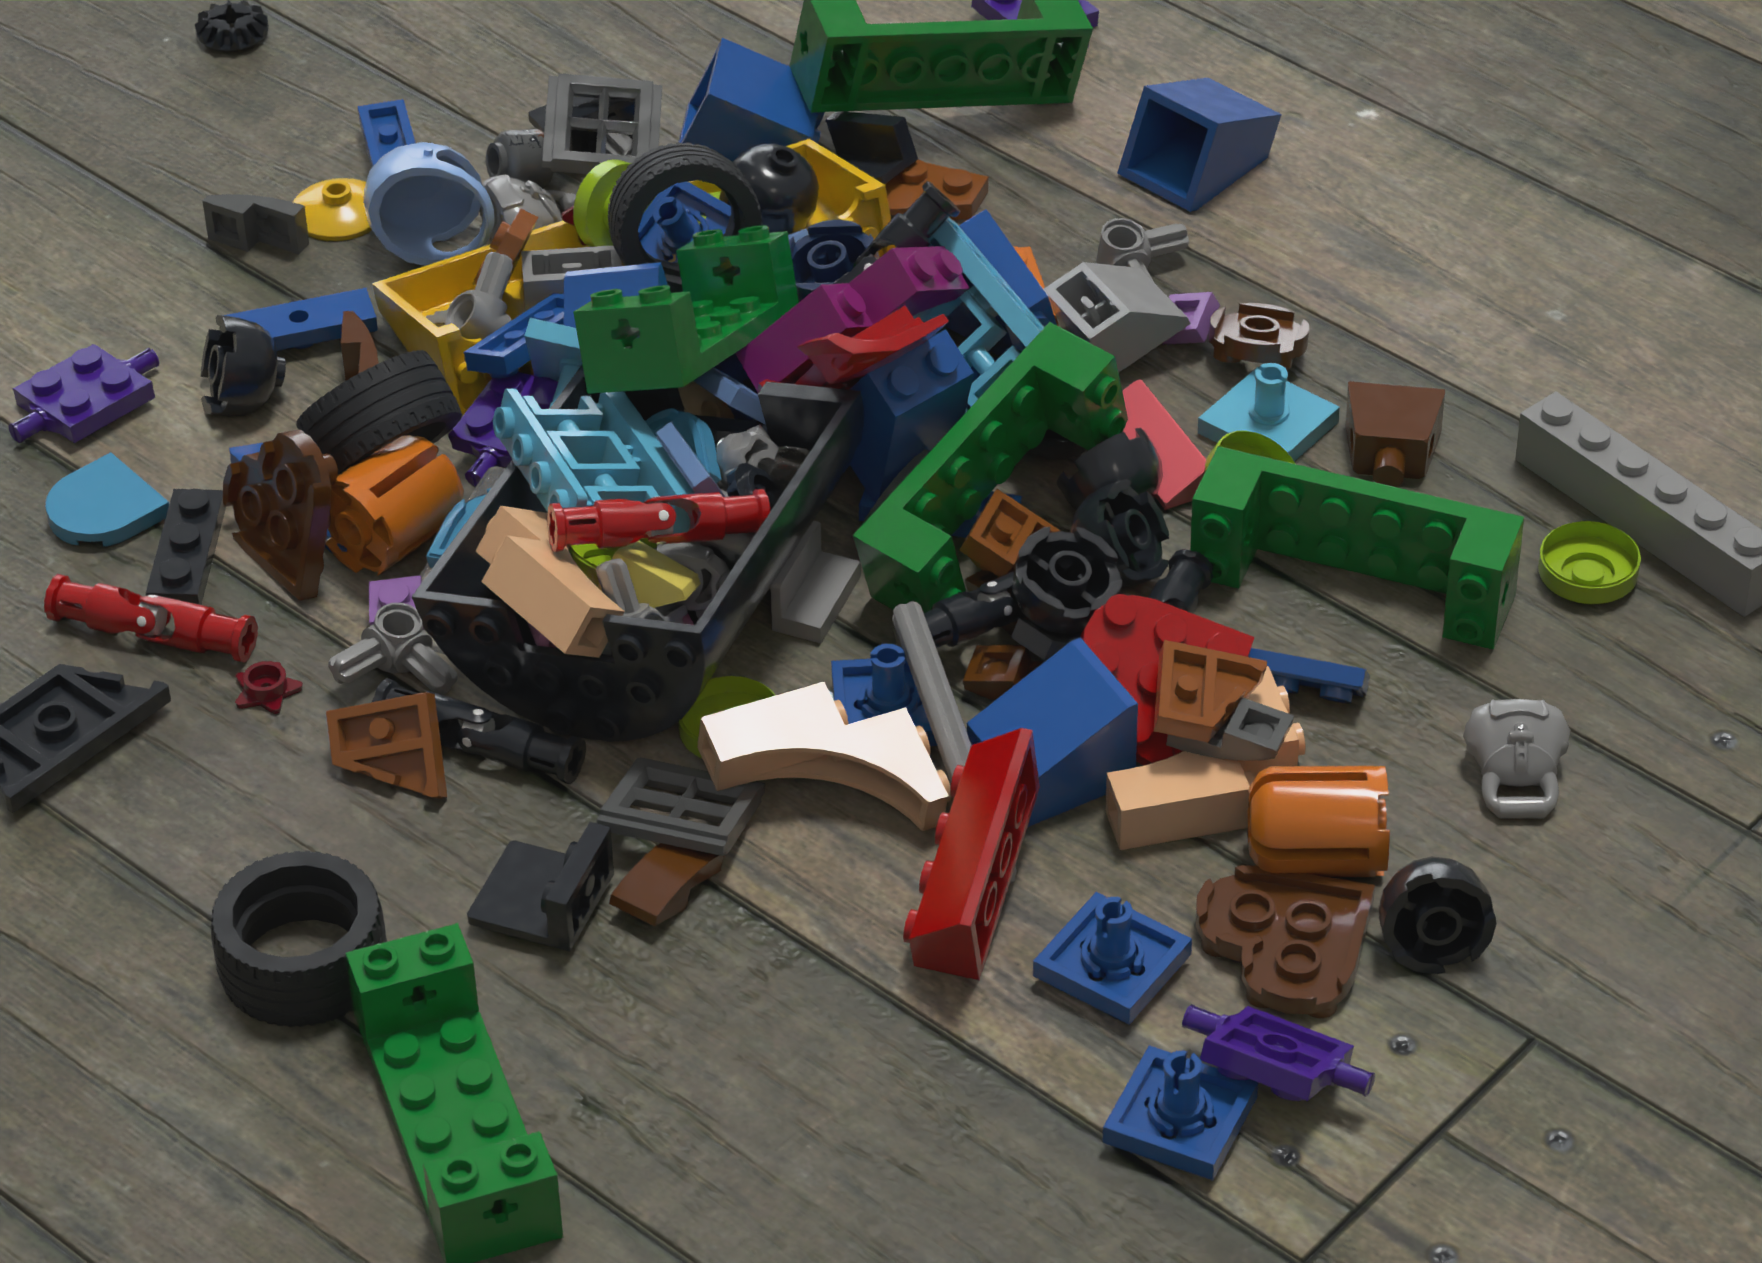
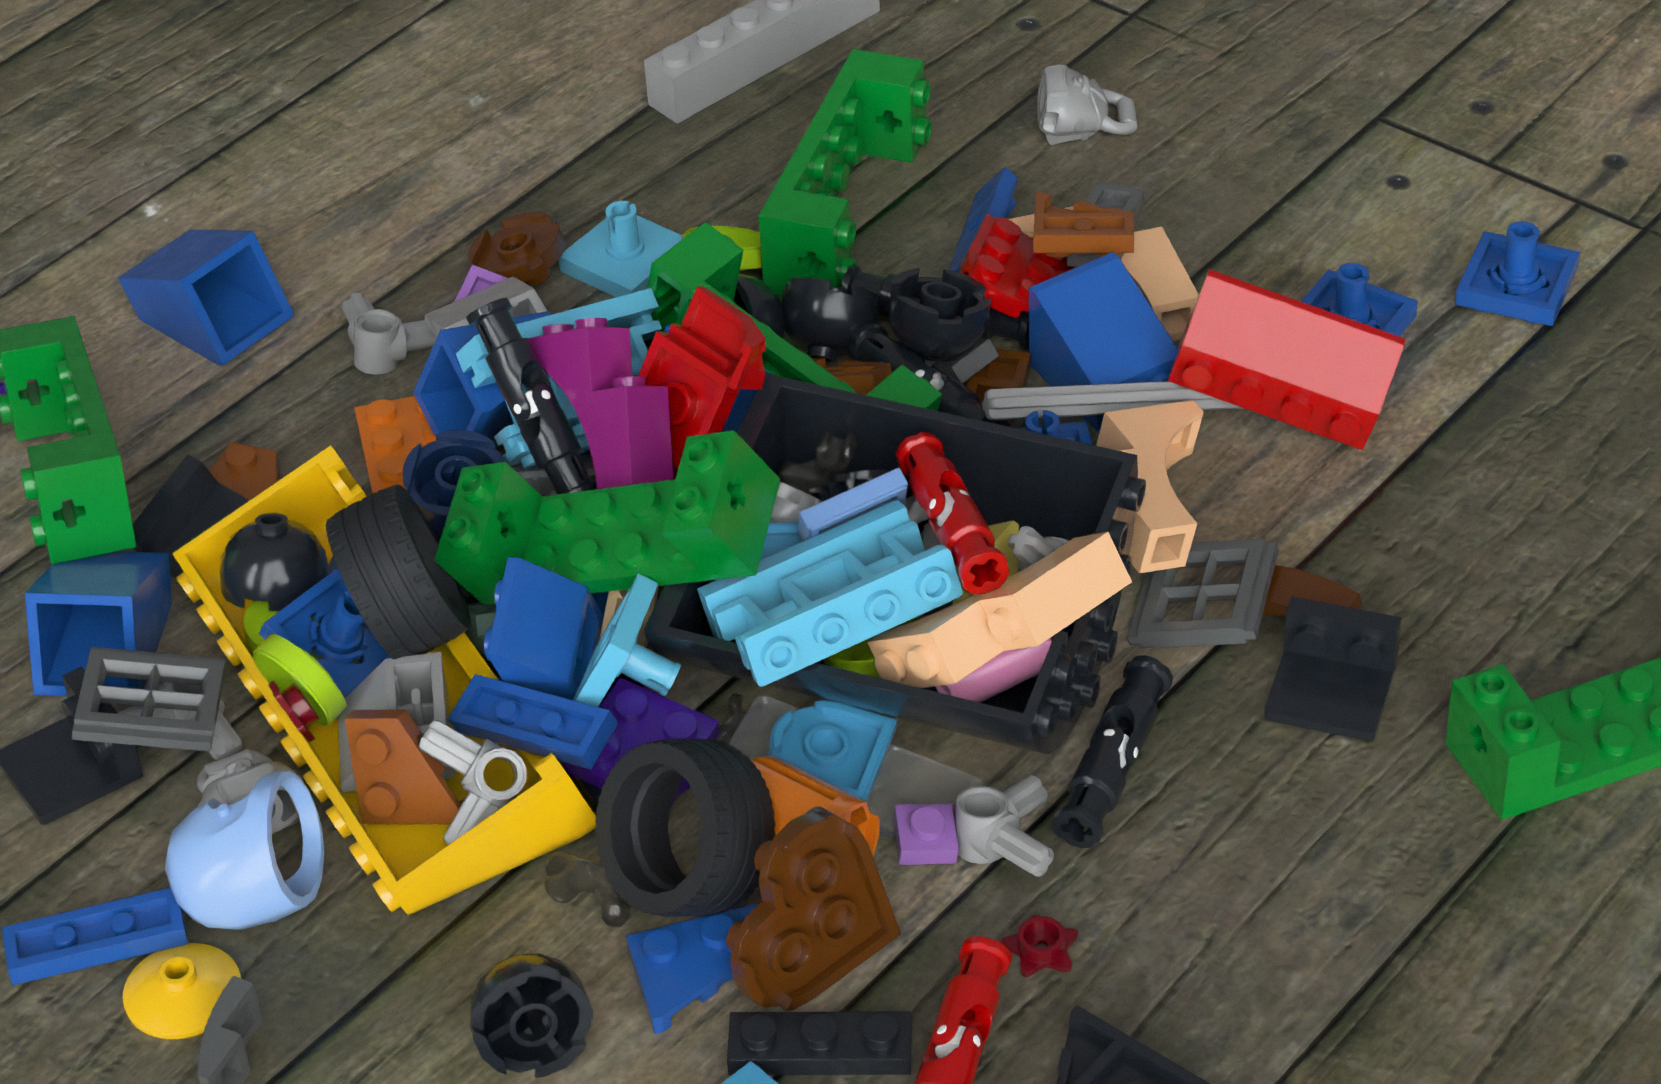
camera: 90 degrees left, 0 degrees up
black tyre [211,851,387,1027] -> none
blue tile [223,288,378,351] -> none
dark orange wing [326,692,448,799] -> none
reddish brown slope [341,311,379,381] -> none
dark grey head [486,129,555,189] -> none
dark purple plate [1182,1004,1375,1101] -> none
reddish brown plate [1196,865,1375,1019] -> none
orange cylinder [1247,766,1390,877] -> none
reddish brown torso [1345,381,1445,487] -> none
black cylinder [1379,856,1497,974] -> none
lime piece [1538,521,1641,604] -> none

